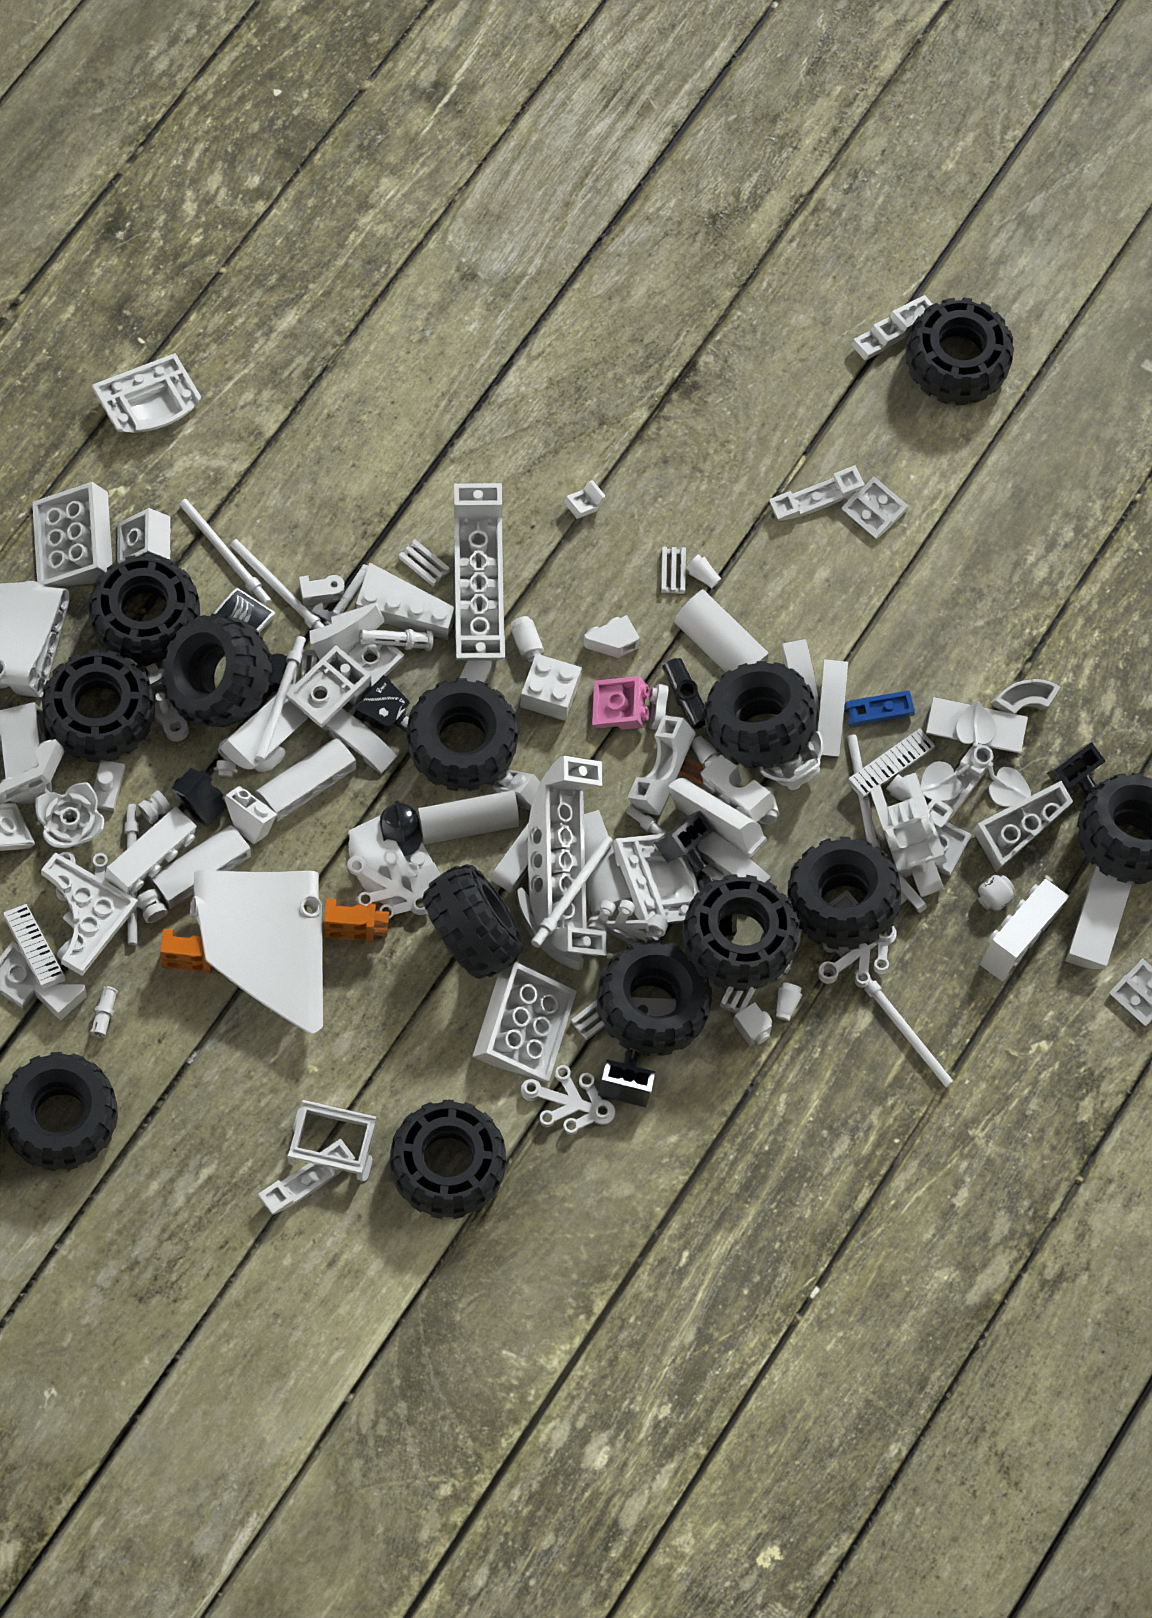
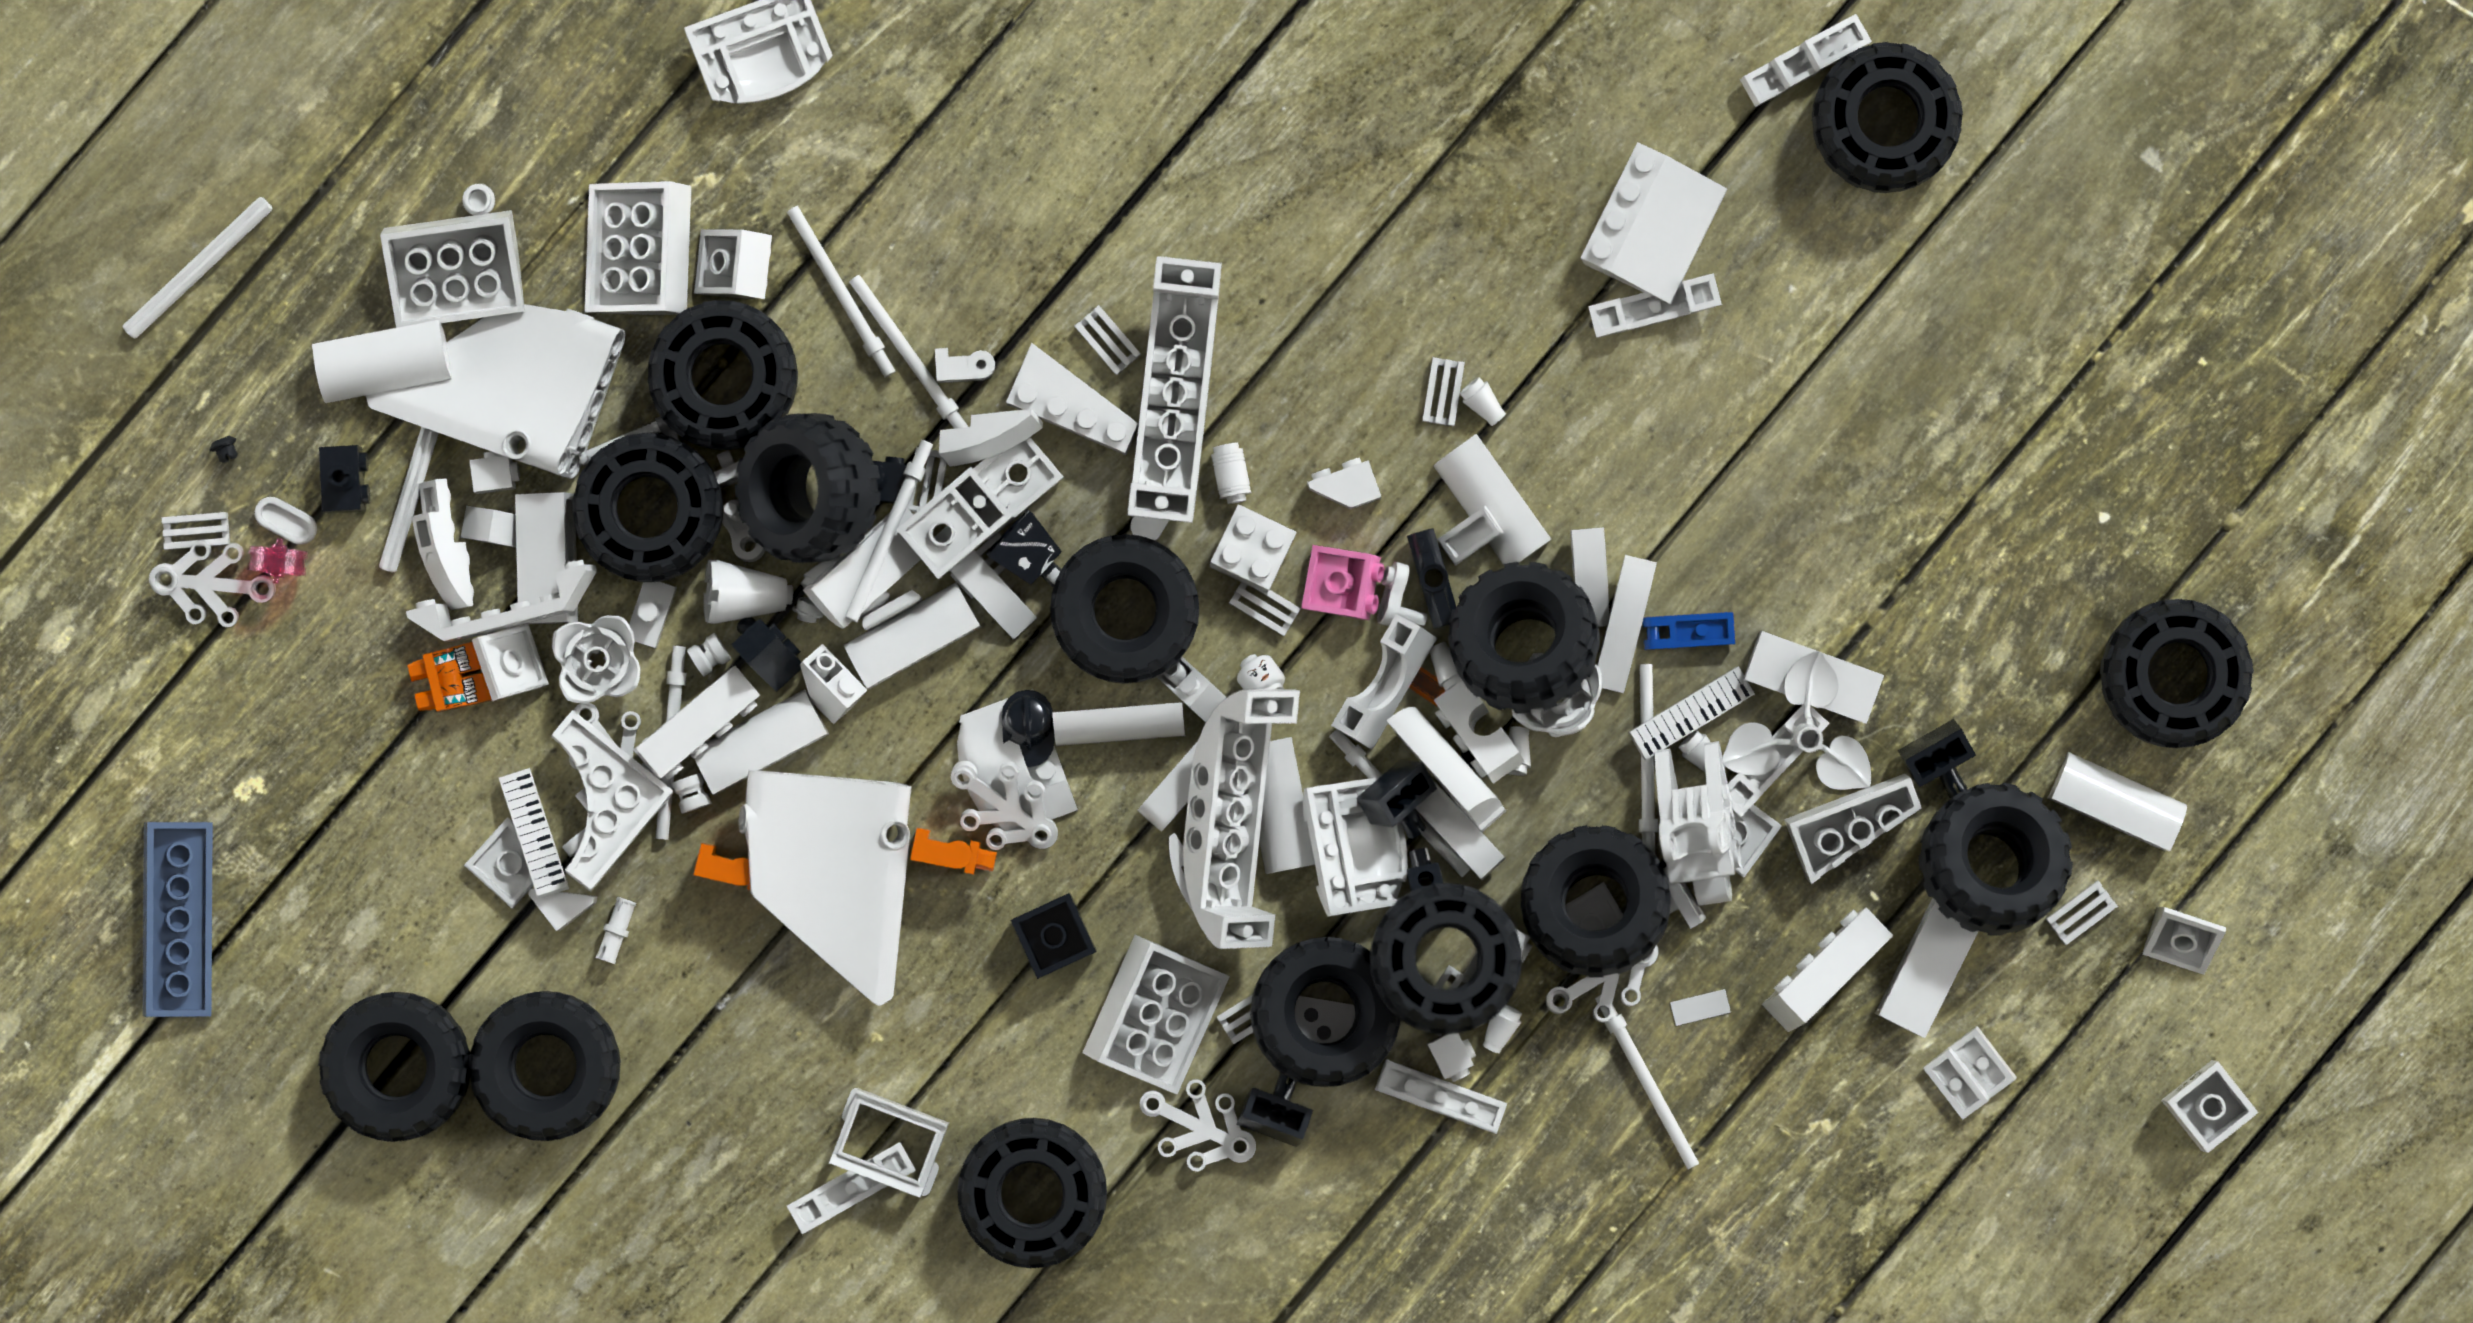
camera: 15 degrees right, 20 degrees up
slope [214,588,275,633] -> none
white piece [311,564,368,625] -> none
white pin [359,629,433,652] -> none
black tyre [423,864,525,979] -> none
white bar [531,836,613,948] -> none
white bracket [563,480,605,519] -> none
white plant [588,900,668,945] -> none
white slope [841,476,909,539] -> none
white head [978,875,1015,911] -> none
white brick [990,679,1060,714] -> none
none -> white cone [704,560,793,624]
none -> white tile [863,590,922,631]
none -> black brick [1010,893,1097,979]
none -> white tile [1229,582,1301,636]
none -> white tile [1375,1059,1507,1134]
none -> white tile [1437,506,1504,566]
none -> white slope [1581,142,1727,305]
none -> white sticker [1670,989,1731,1026]

